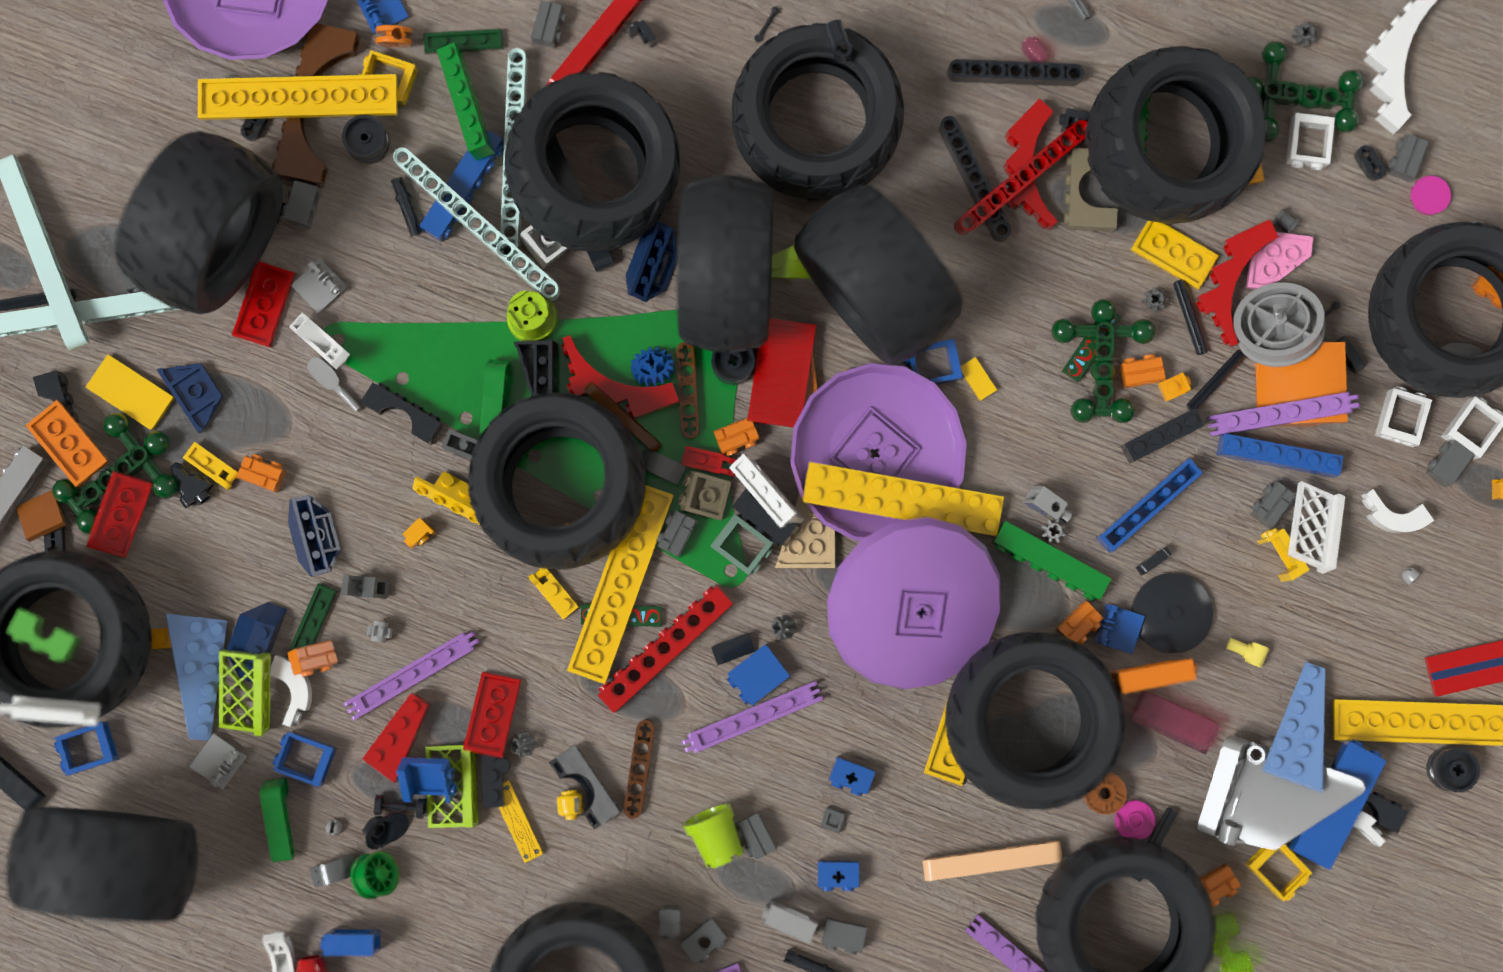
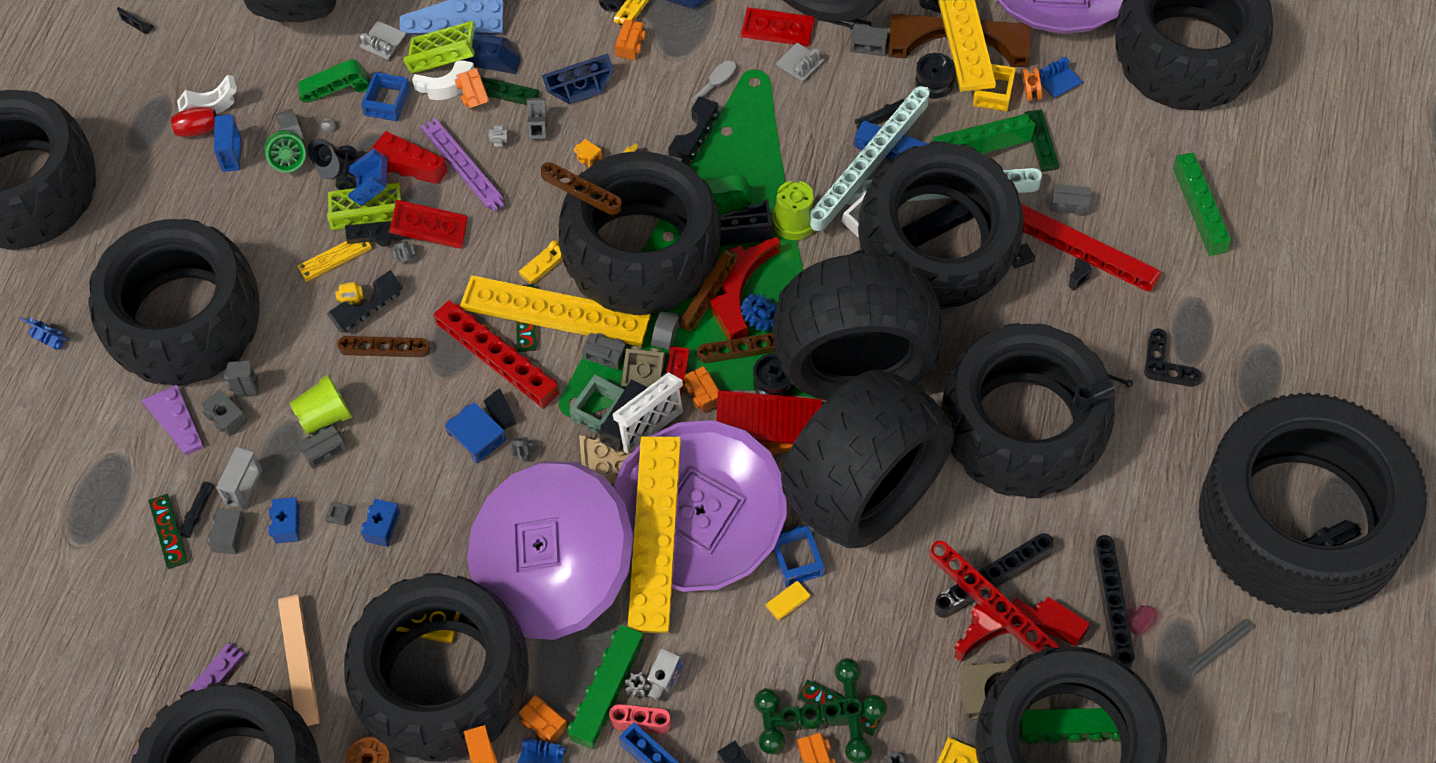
camera: 90 degrees right, 25 degrees down
white arch [289,312,350,369] -> none
medium lavender hinge [681,680,824,753] -> none
none -> reddish brown beam [541,162,621,215]
none -> coral beam [609,704,671,734]

